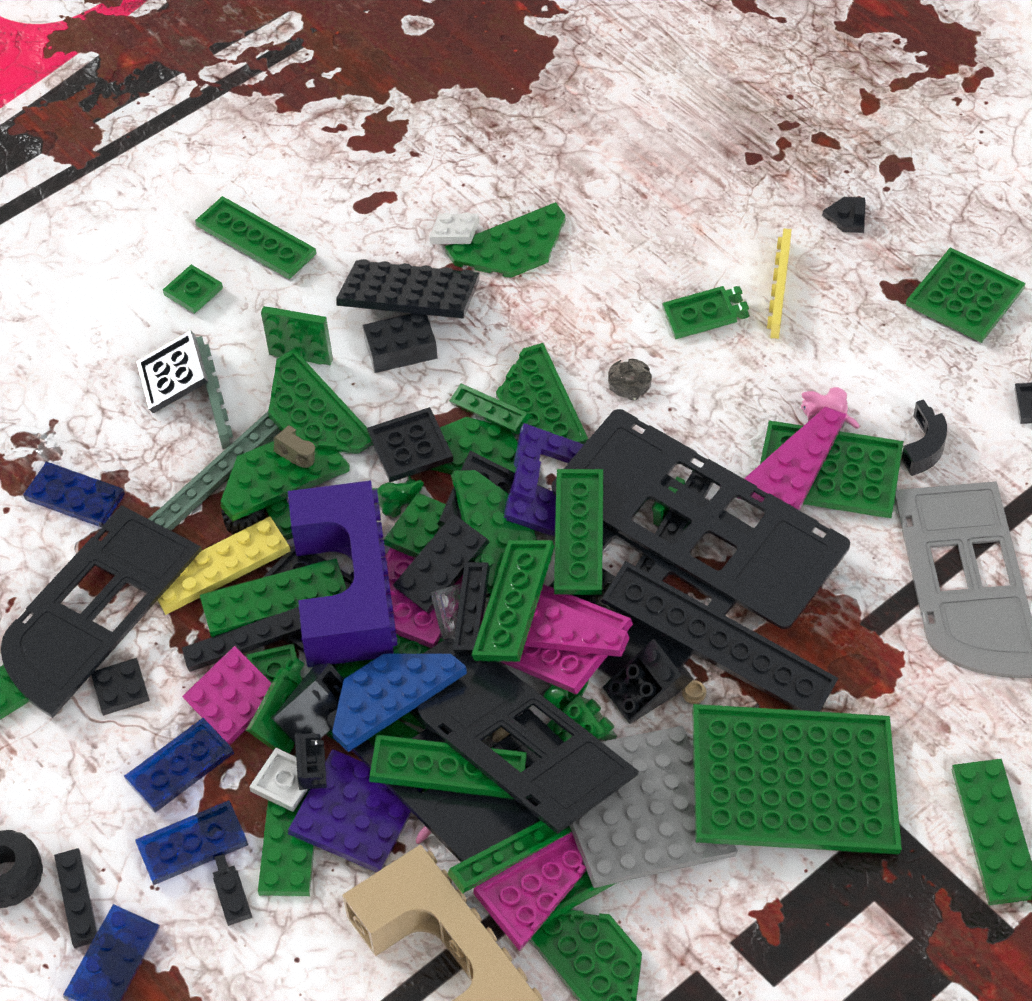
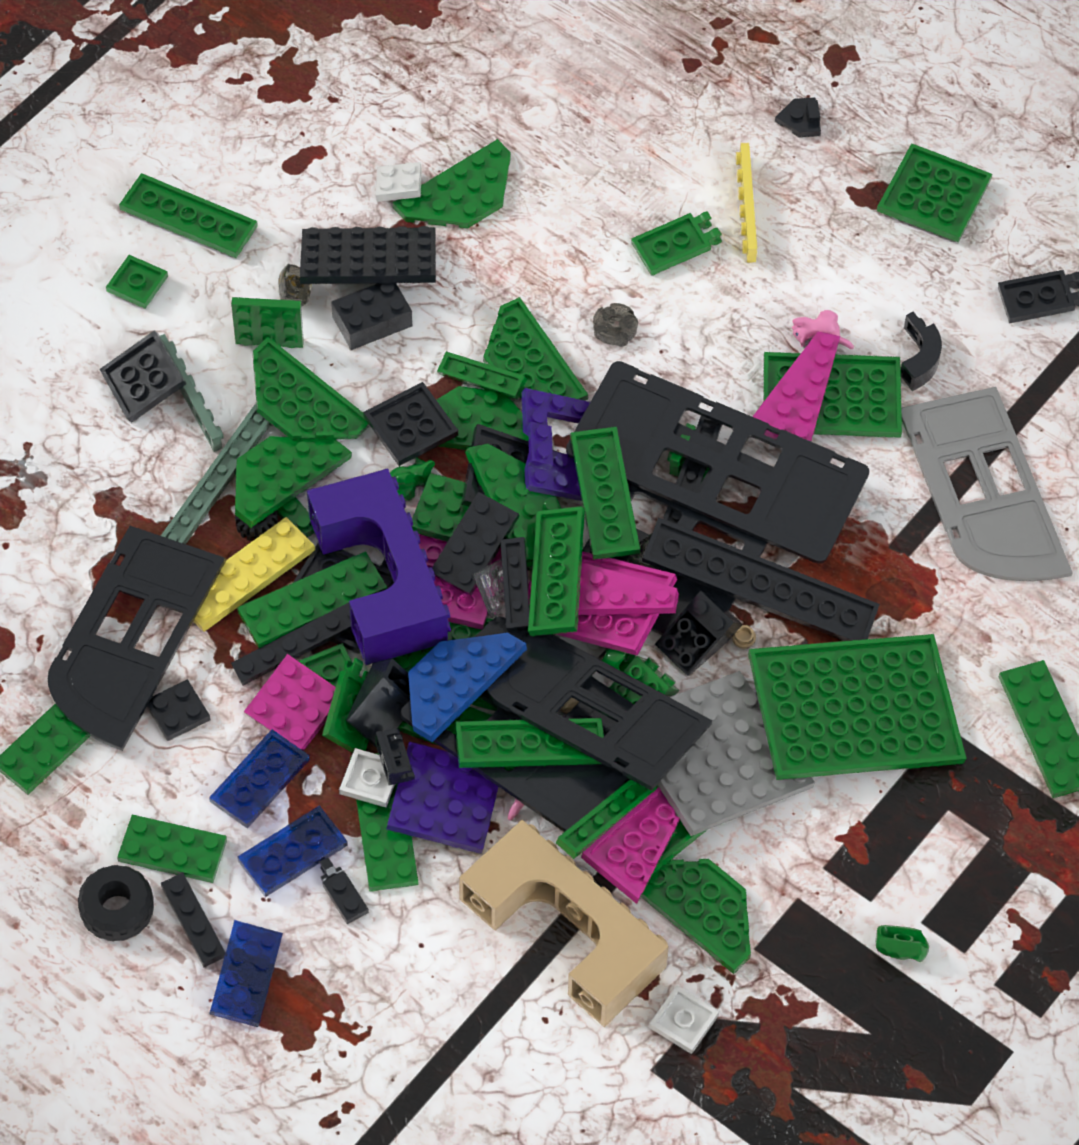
camera: 15 degrees left, 5 degrees up
clear blue plate [23,461,125,527] -> none
dark tan leg [274,426,315,468] -> none
none -> green plate [117,814,227,883]
none -> clear smoke piece [278,263,312,307]

